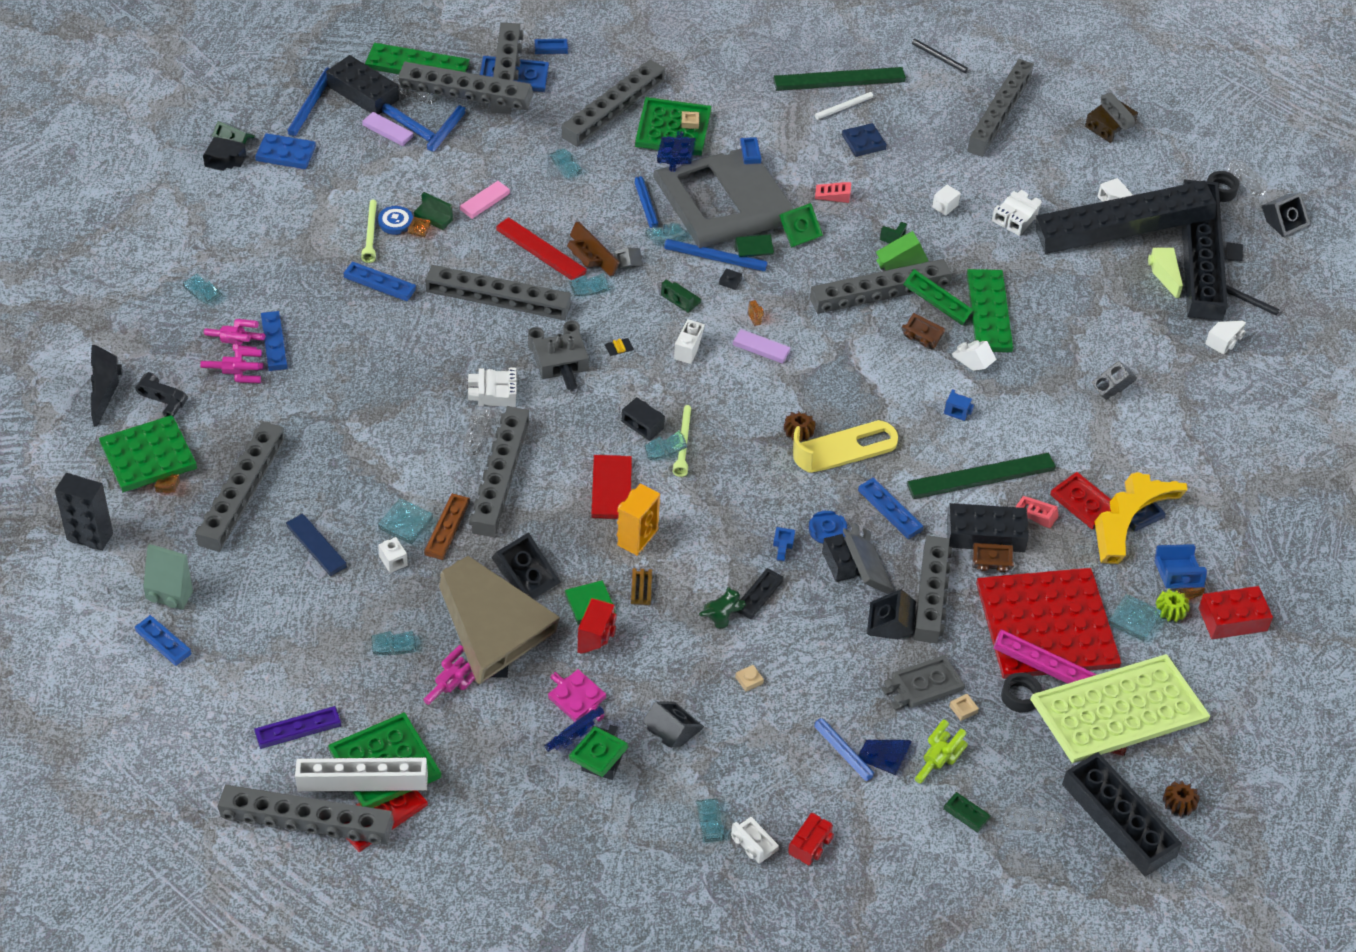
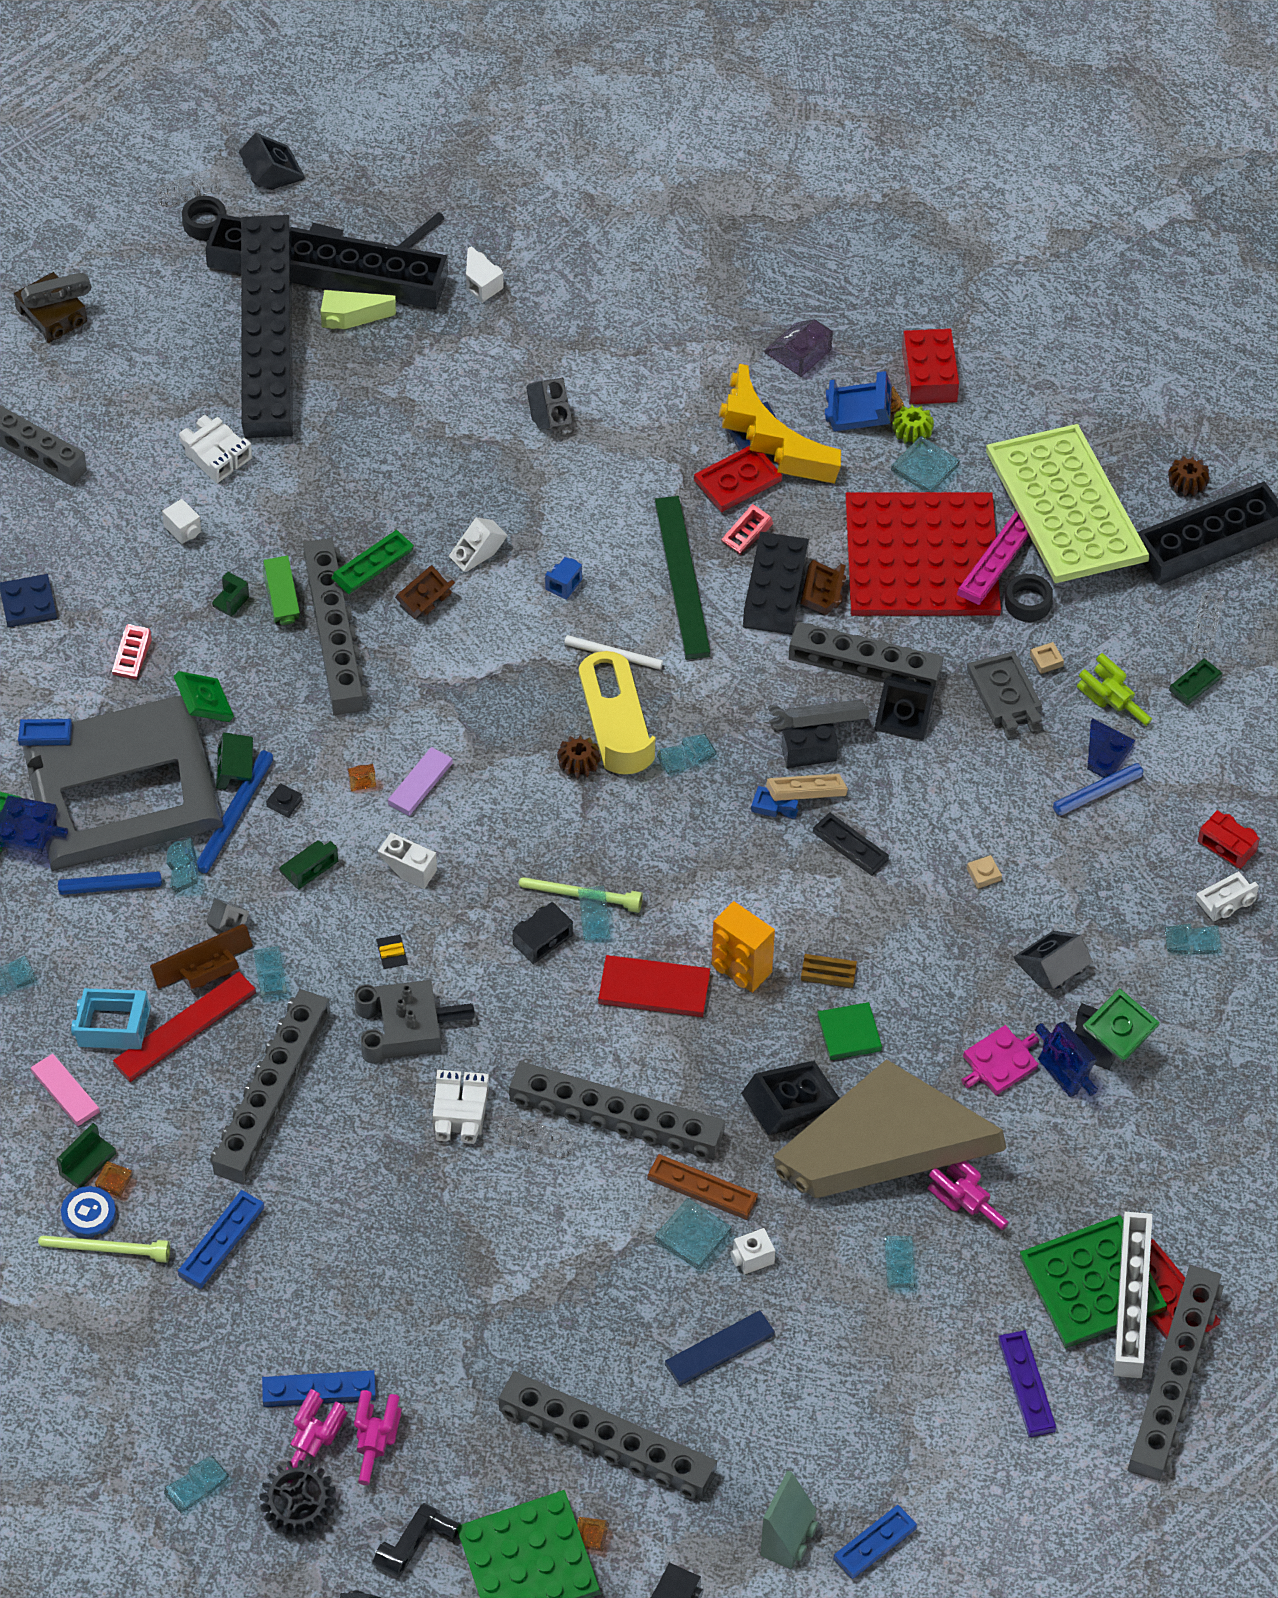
camera: 80 degrees left, 5 degrees up
red slope [577,598,617,654] -> none
dark green animal [699,587,745,629] -> none
blue tile [808,510,847,544] -> none
blue plate [858,478,924,540] -> none
green plate [967,269,1013,353] -> none
white slope [1098,178,1132,202] -> none
none -> medium azure window [71,988,151,1049]
none -> black gear [259,1460,337,1538]
none -> white bar [564,635,663,670]
none -> clear light blue slope [657,734,717,775]
none -> clear purple slope [764,319,833,377]
none -> tan tile [766,774,848,801]

